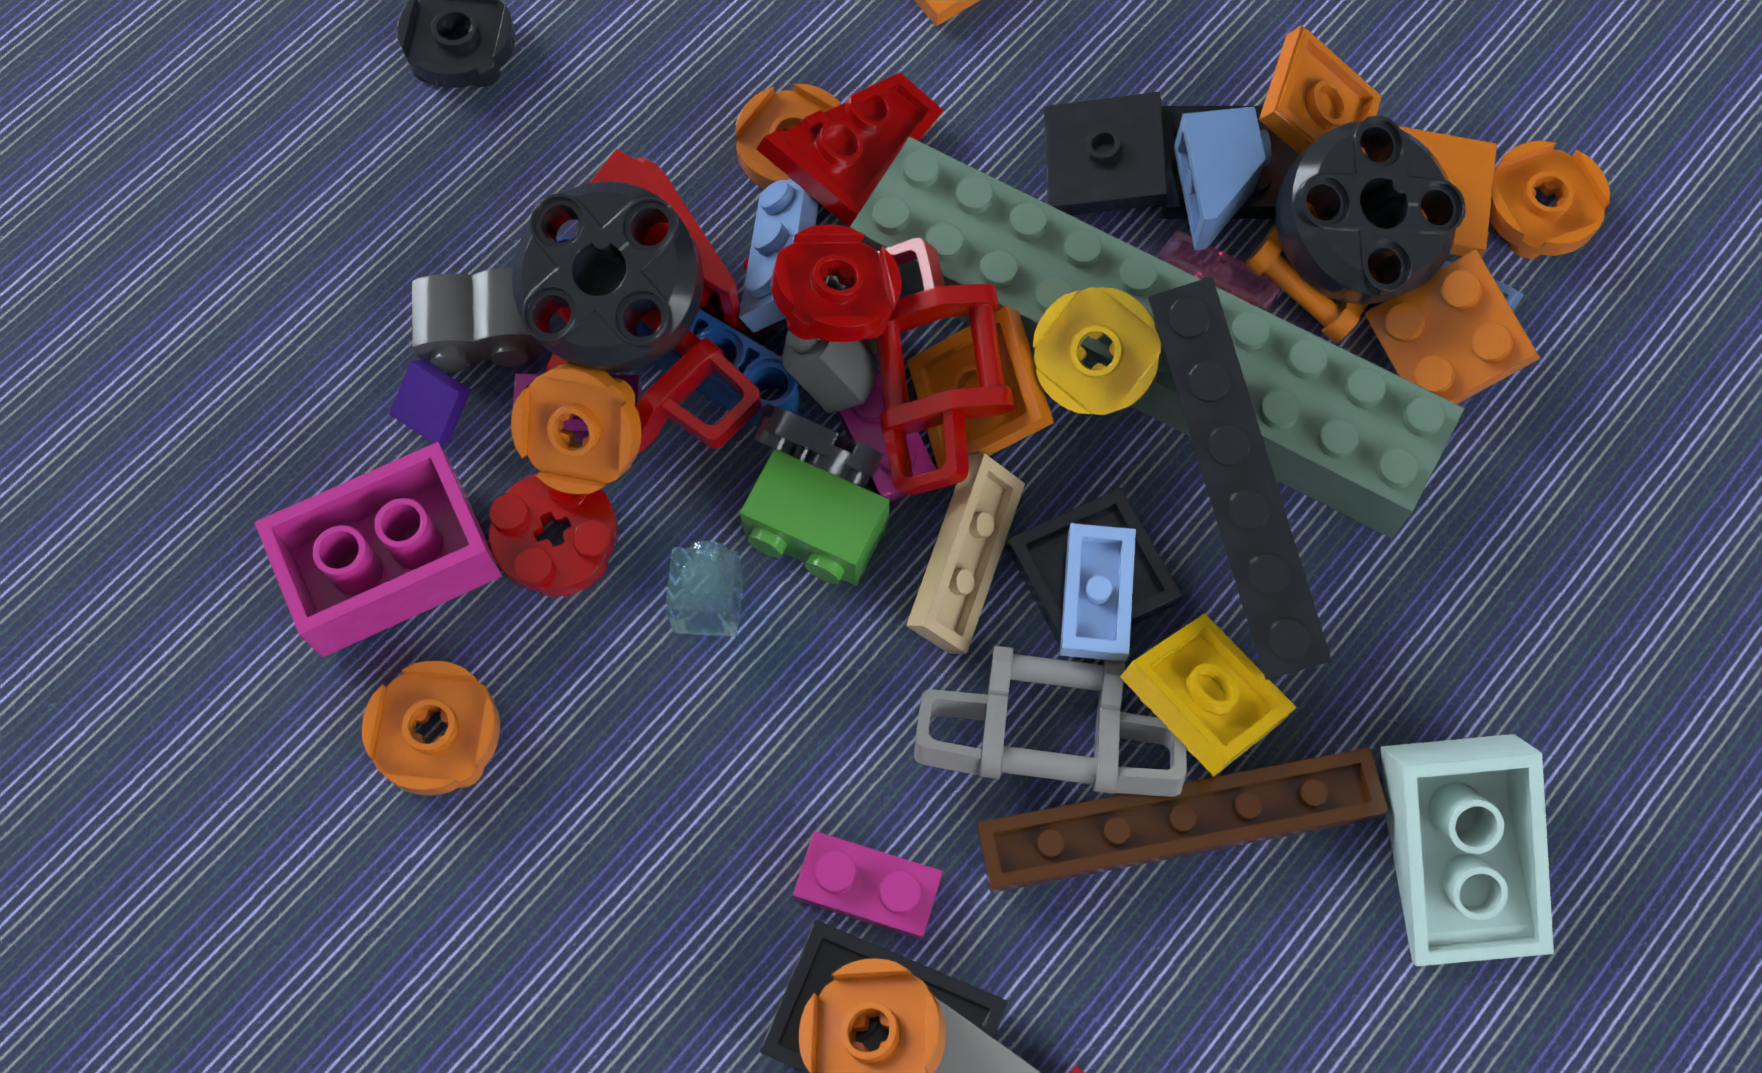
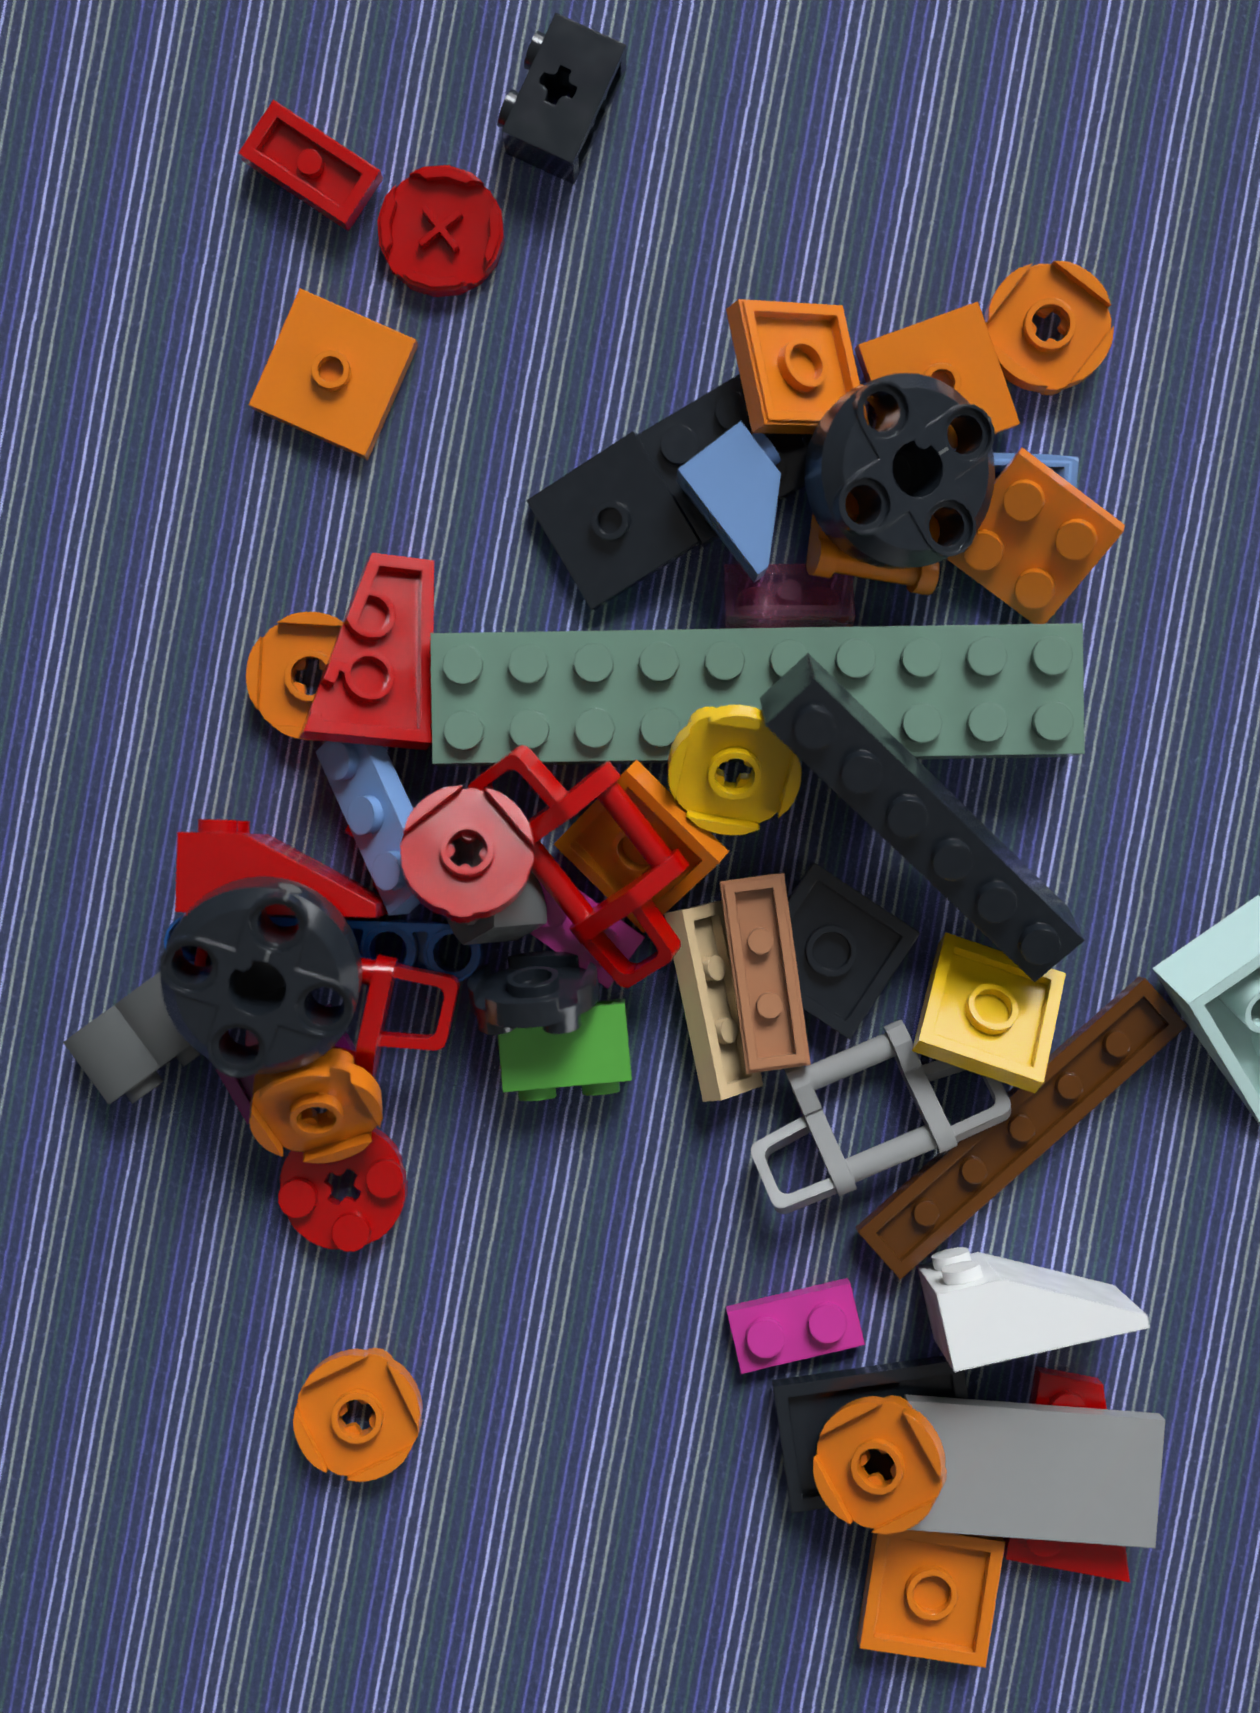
camera: 30 degrees left, 20 degrees up
dark pink brick [254,442,502,657] -> none
dark purple tile [389,359,471,445] -> none
clear light blue brick [665,541,743,637] -> none
light blue plate [1060,523,1136,662] -> none
none -> nougat tile [719,872,811,1074]
none -> white slope [917,1247,1150,1372]

